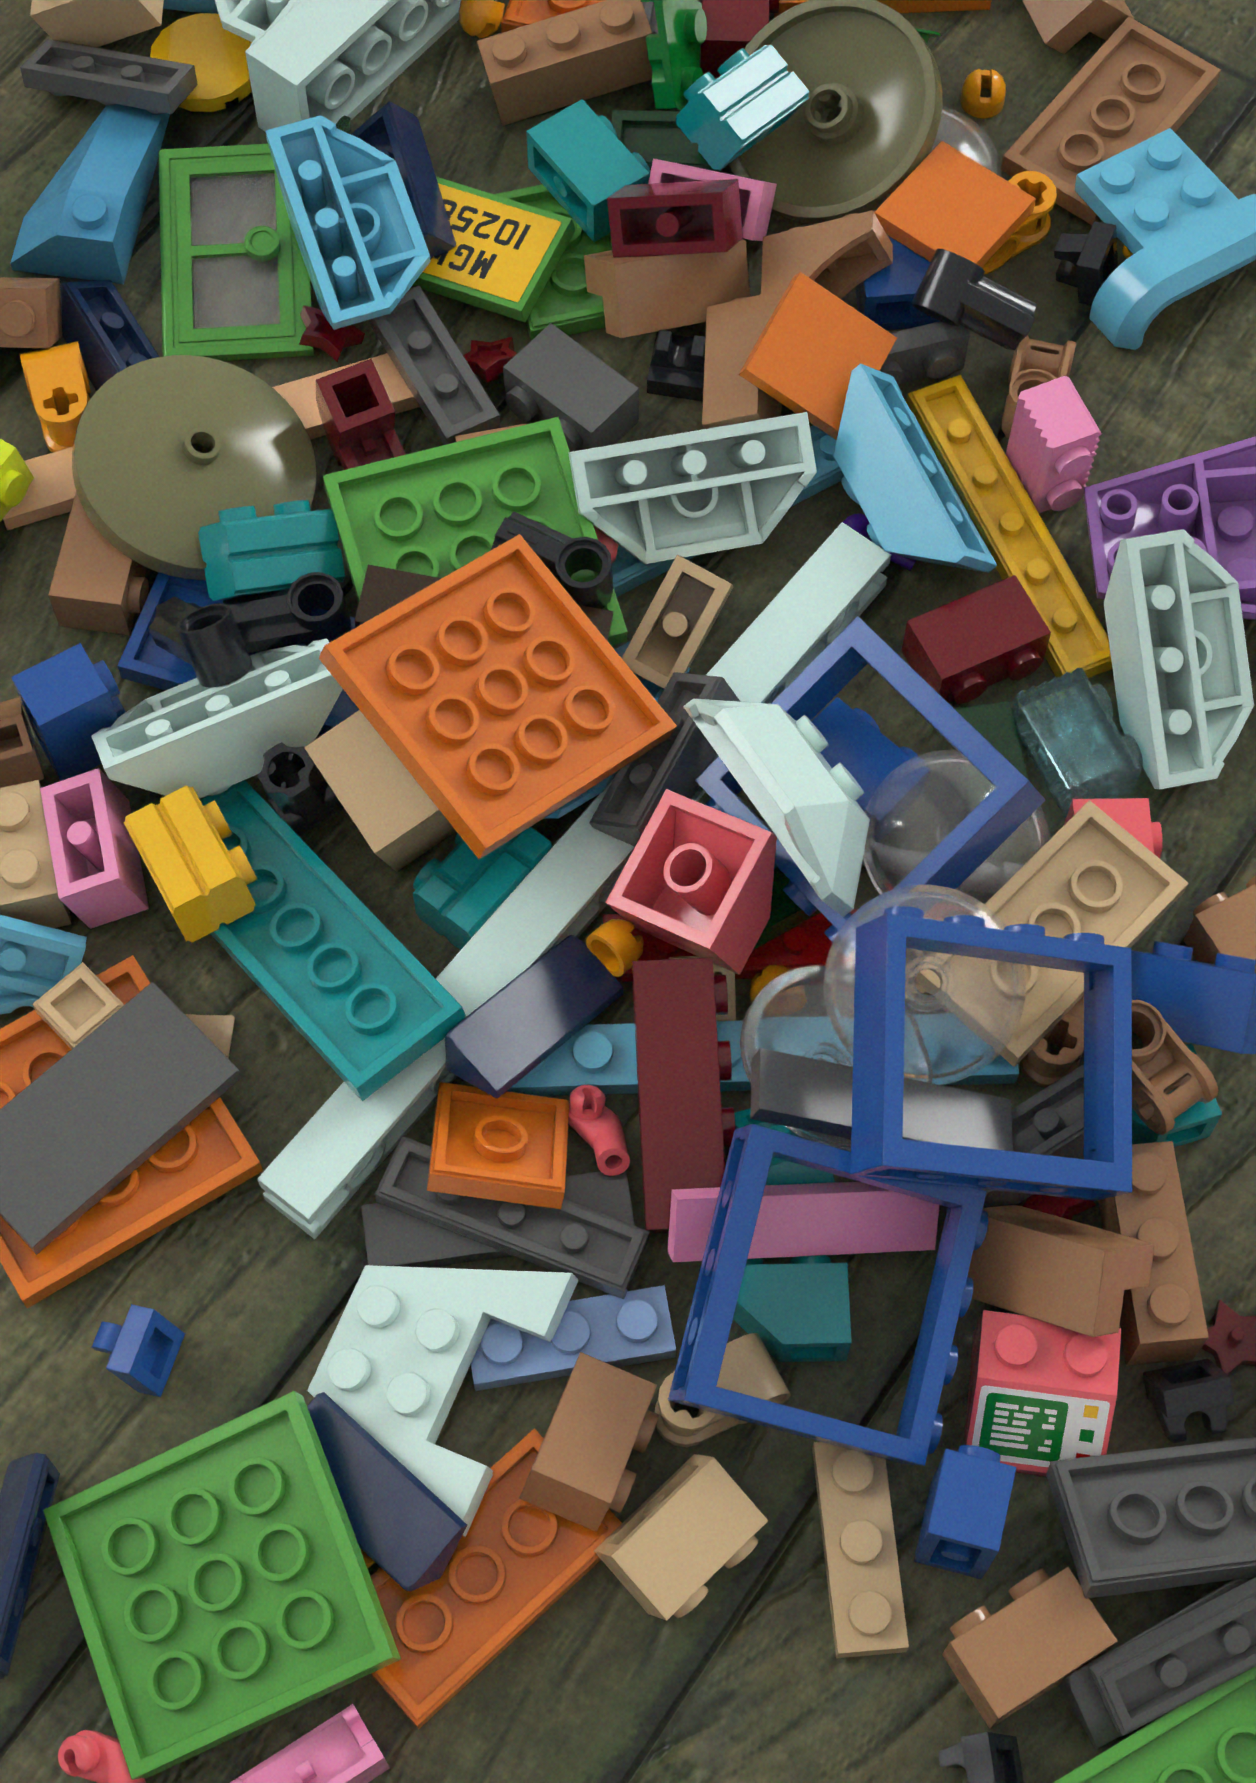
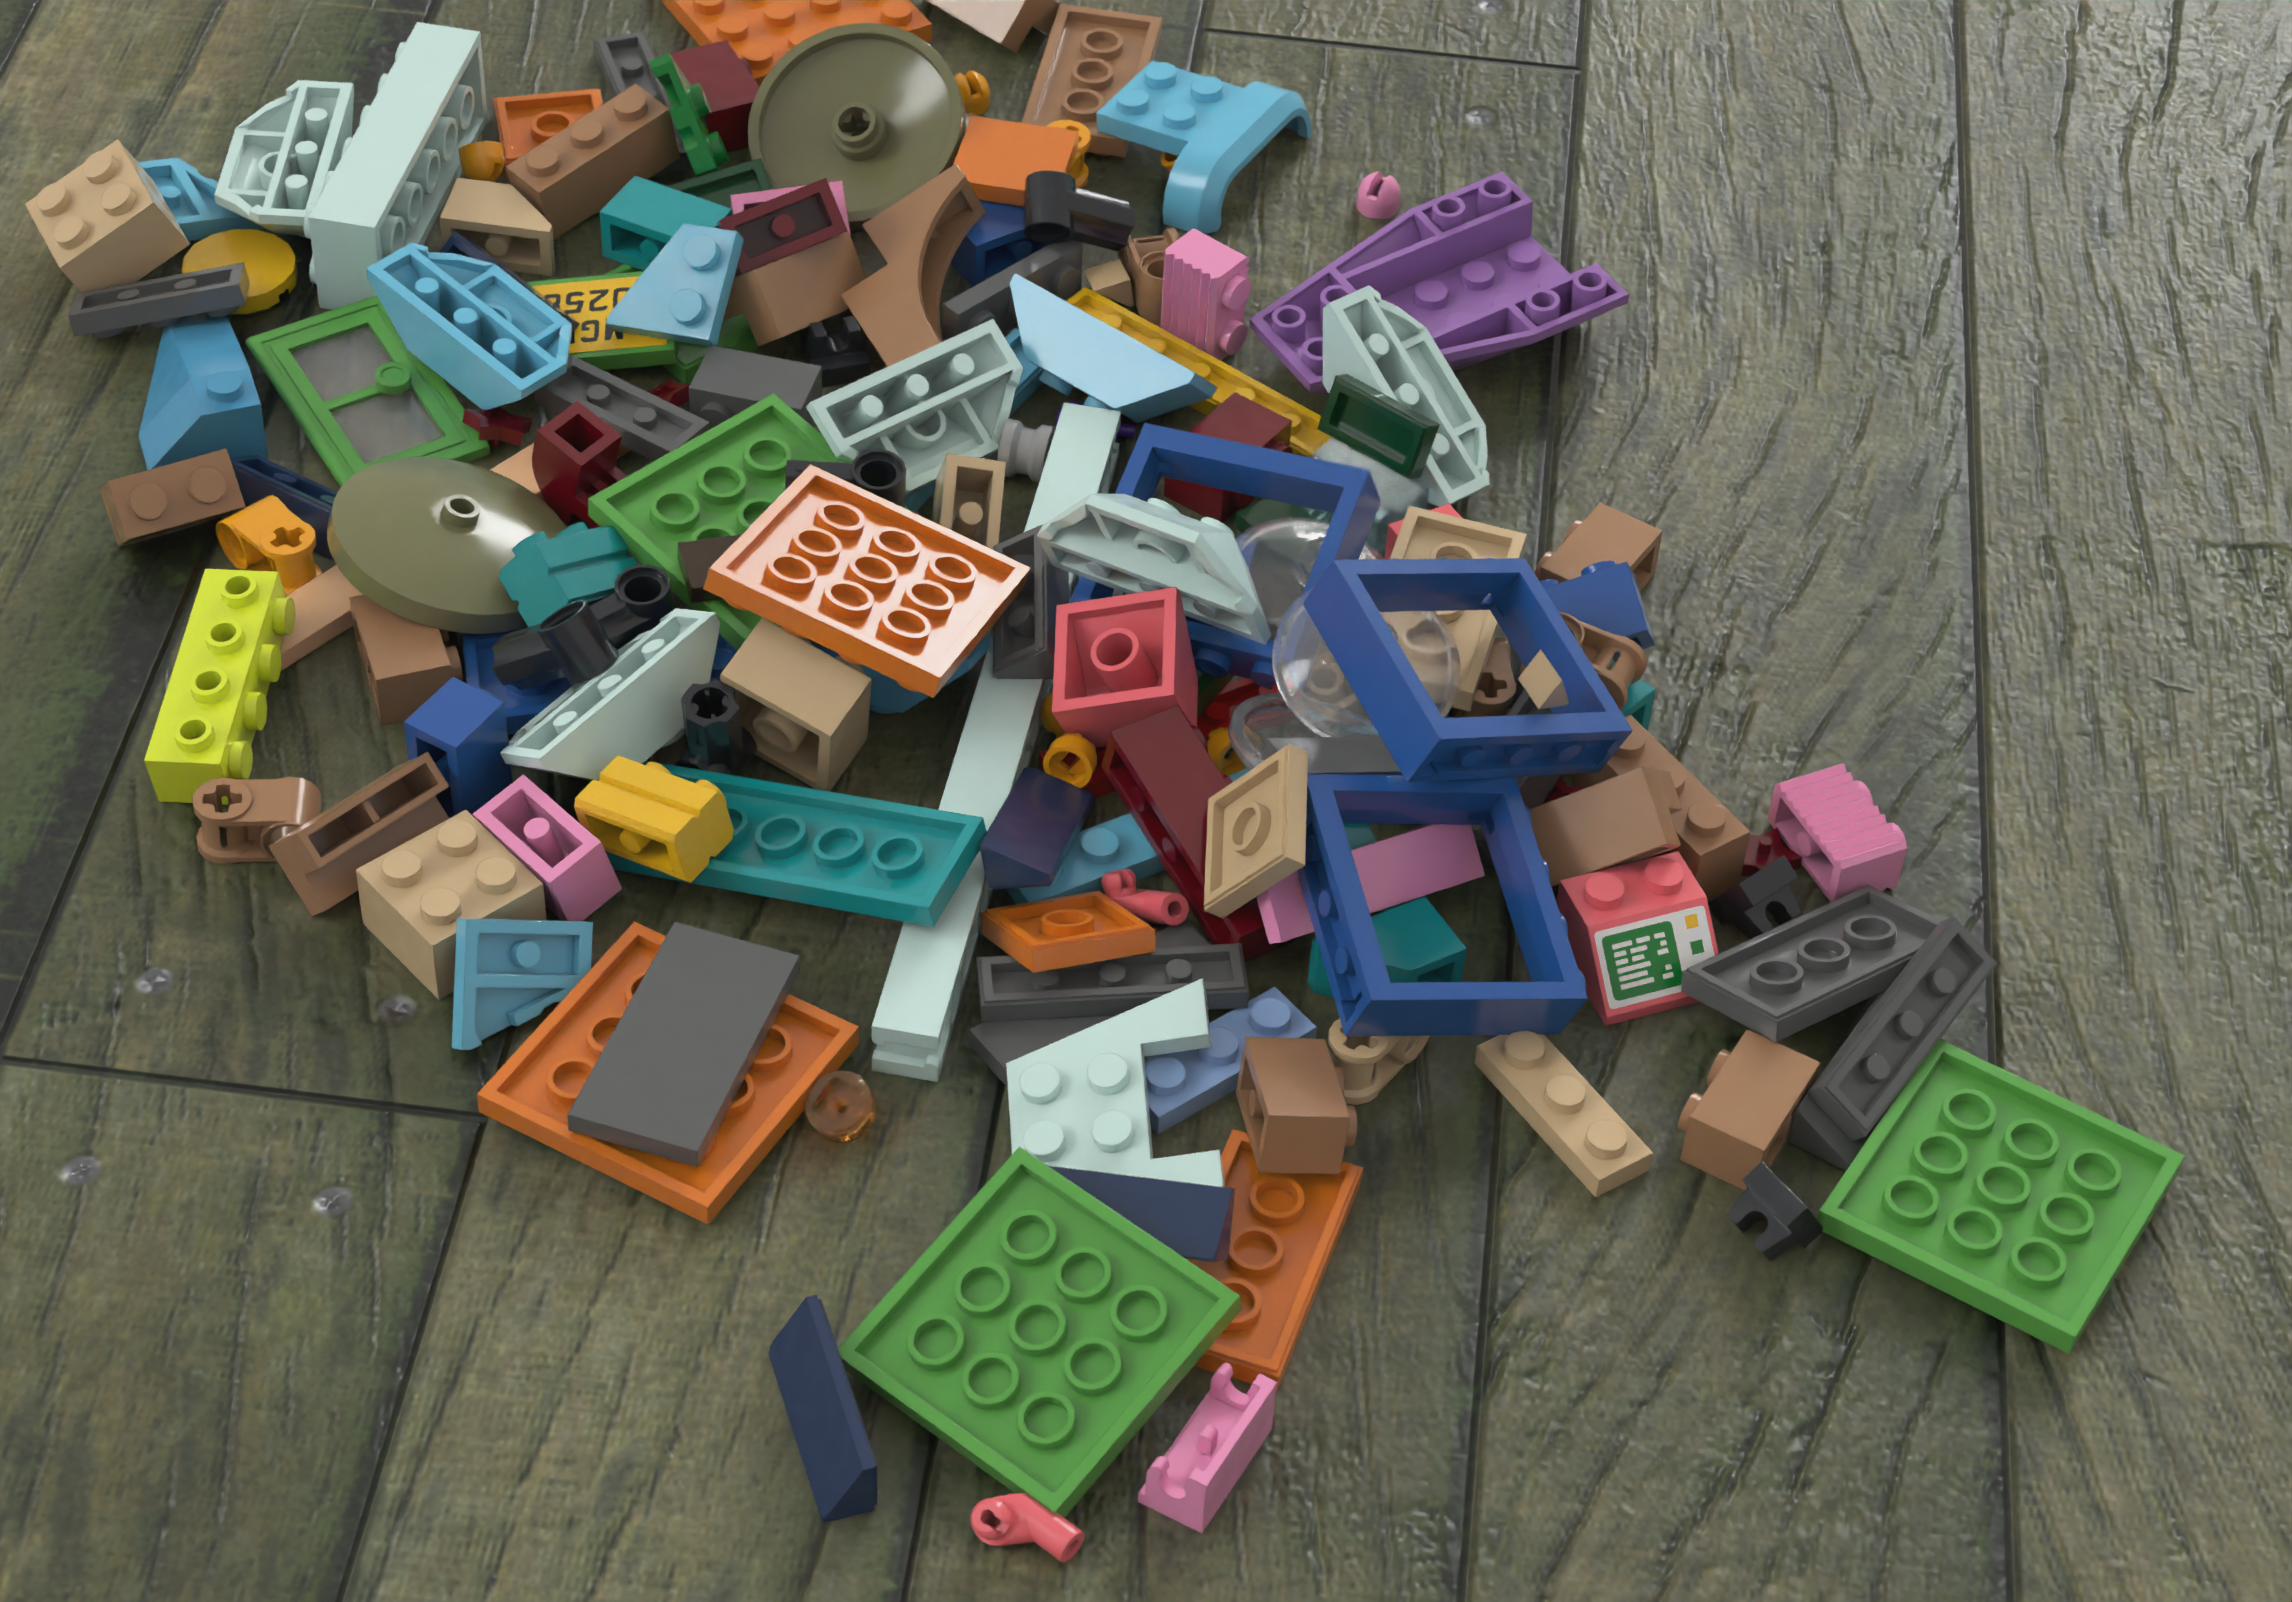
camera: 30 degrees left, 20 degrees down
tan tile [32,962,124,1050] -> none
blue tile [91,1304,185,1397] -> none
teal brick [413,827,553,950] -> none
tan brick [594,1454,768,1621] -> none
brick [676,45,810,171] -> none
orange tile [738,272,897,440] -> none
blue brick [913,1445,1016,1580] -> none
black tile [1054,221,1118,305] -> none
none -> tan slope [439,177,555,277]
none -> medium azure wing [606,223,744,346]
none -> clear orange tile [805,1071,878,1143]
none -> light grey wheel [997,419,1055,483]
none -> tan piece [1083,259,1134,307]
none -> tan tile [1204,744,1308,918]
none -> dark green tile [1317,374,1440,480]
none -> tan piece [1518,649,1569,709]

